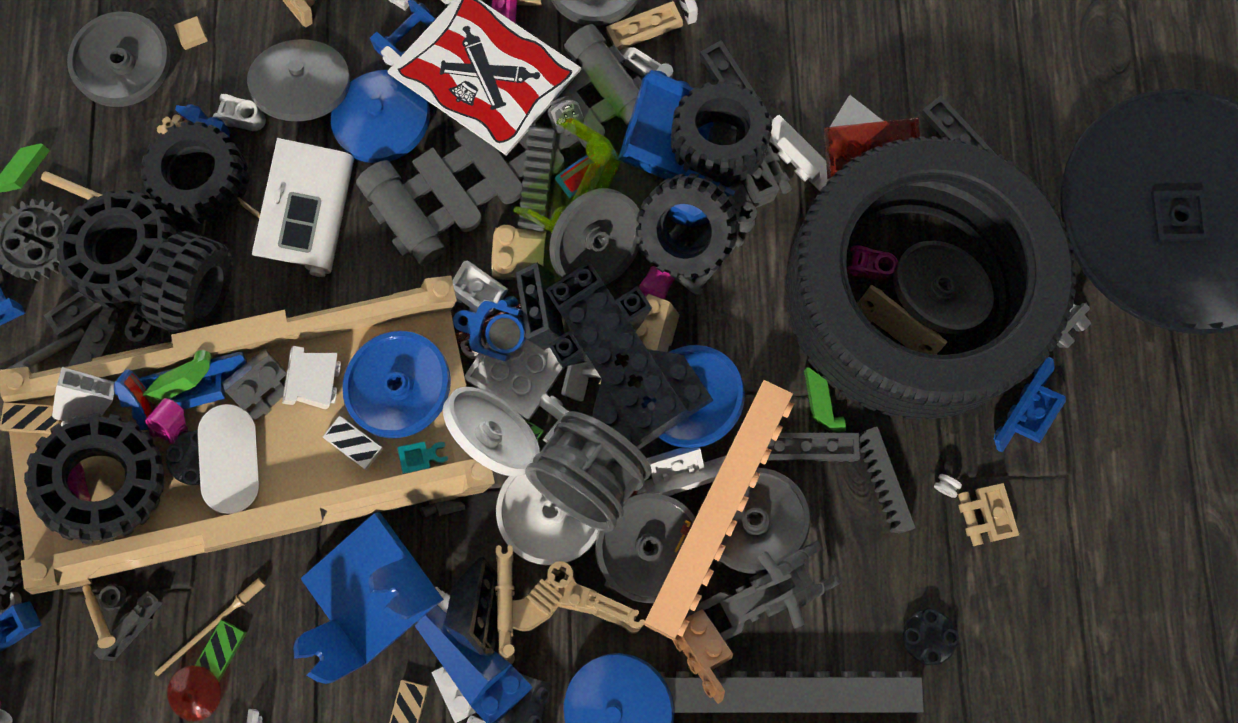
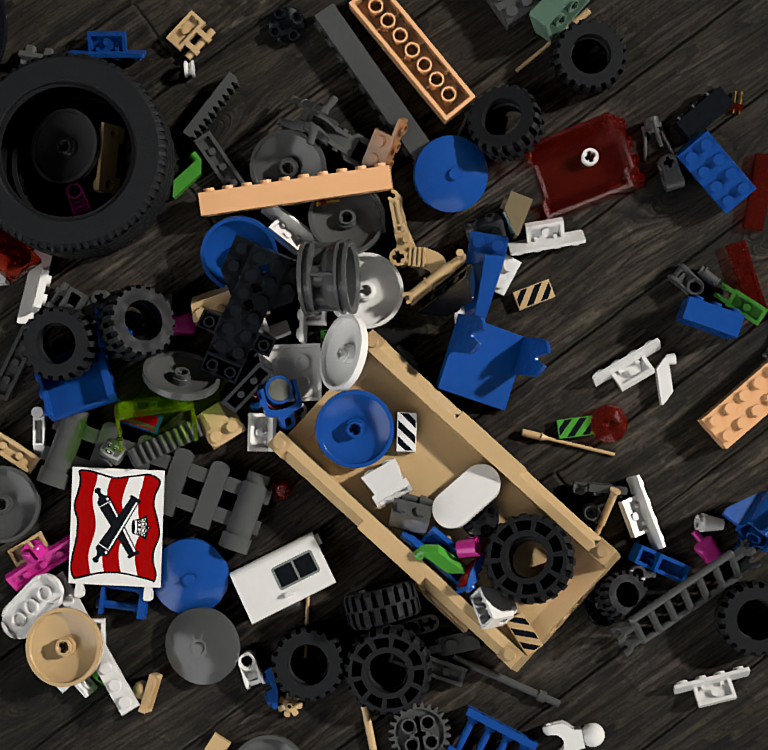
camera: 125 degrees left, 10 degrees up
teal plate [397,442,448,474] -> none
none -> clear red plate [272,480,291,499]
none -> white bracket [618,474,666,550]

